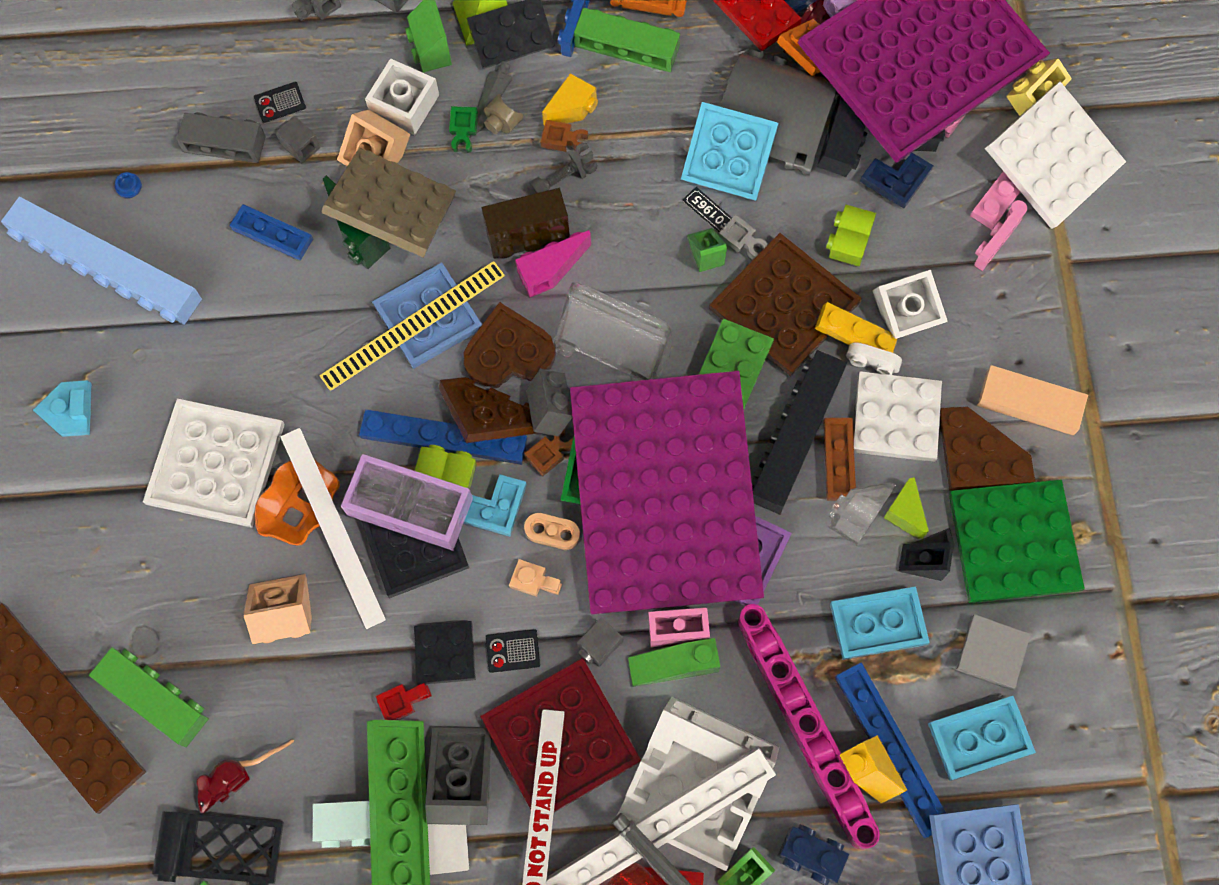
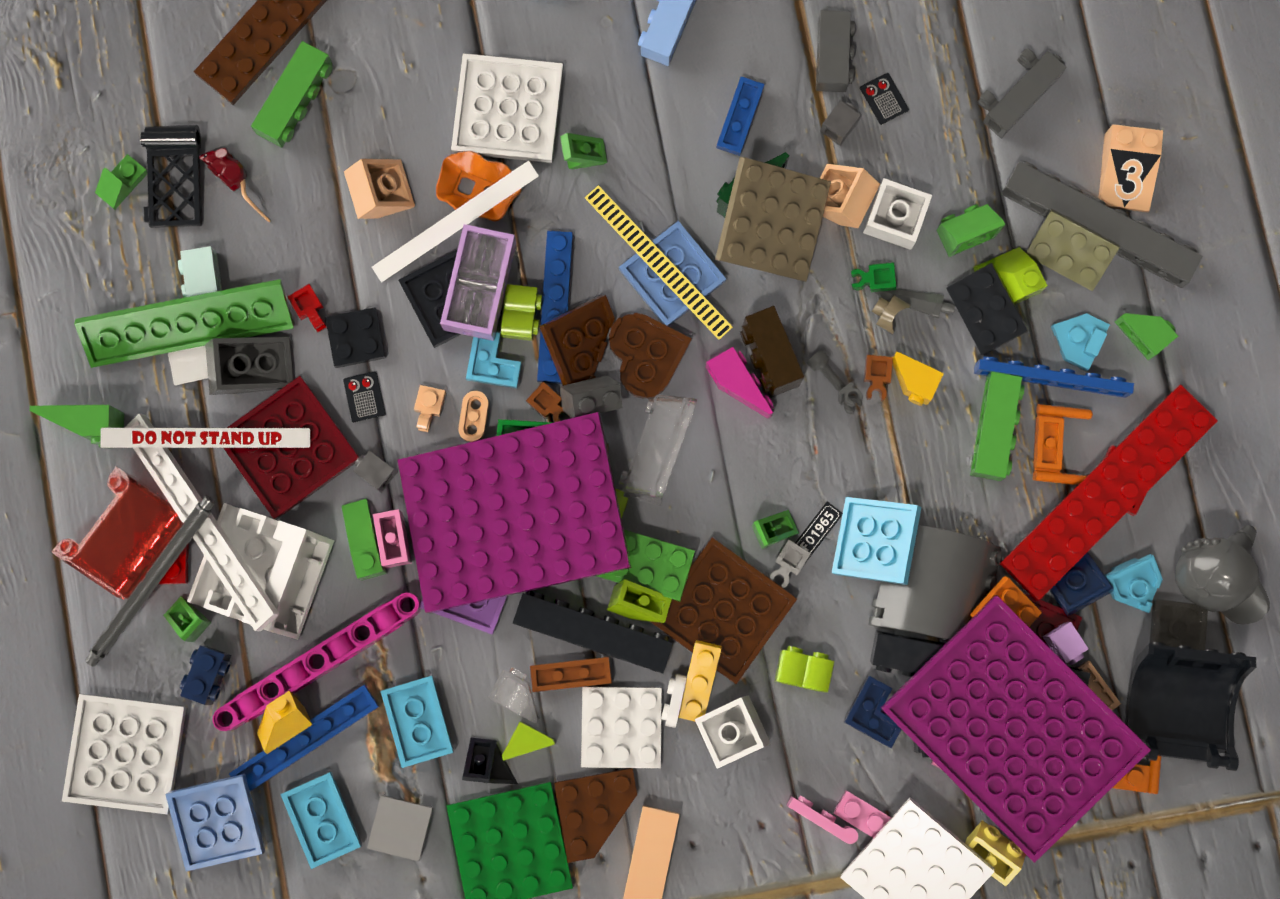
camera: 80 degrees right, 10 degrees up
none -> bright green slope [560,133,607,169]
none -> lime slope [607,579,672,623]

